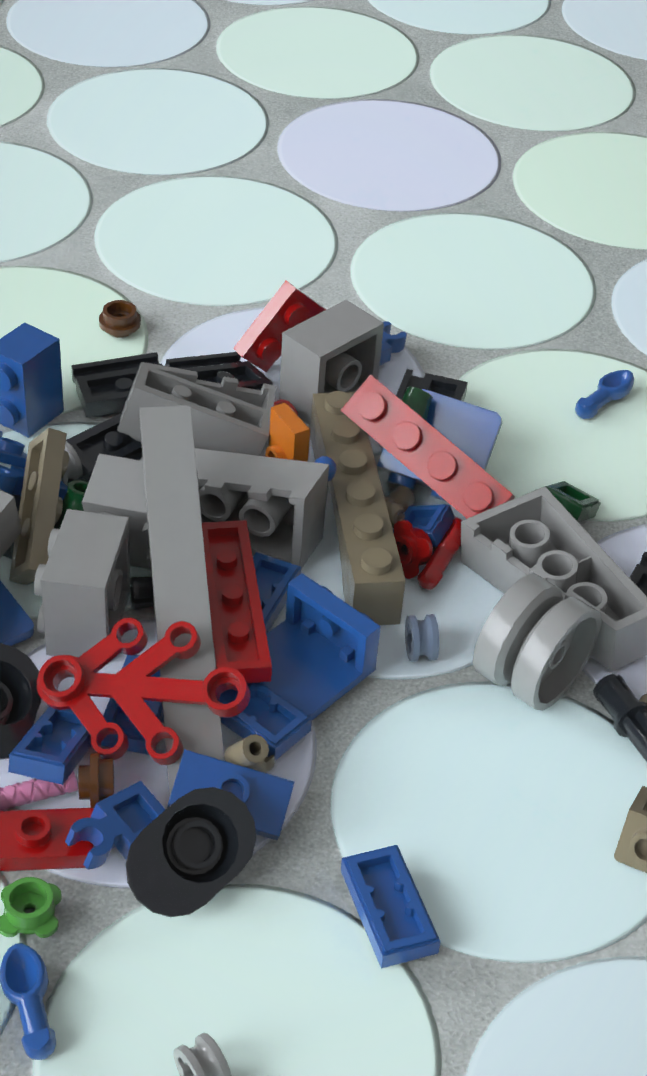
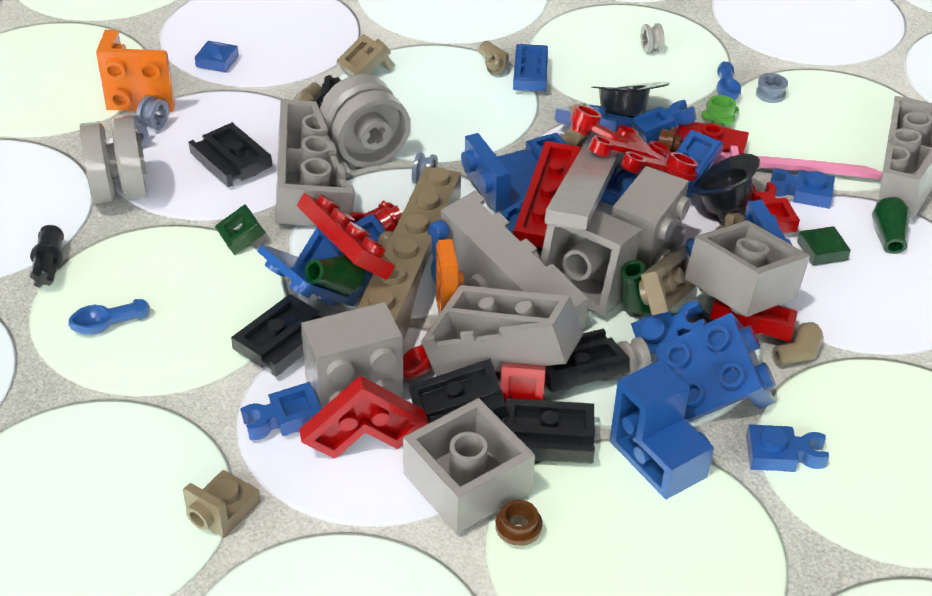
camera: 155 degrees left, 0 degrees up
none -> dark tan bracket [183,470,260,538]
none -> light grey brick [403,398,535,534]
none -> dark tan arm [479,40,509,75]

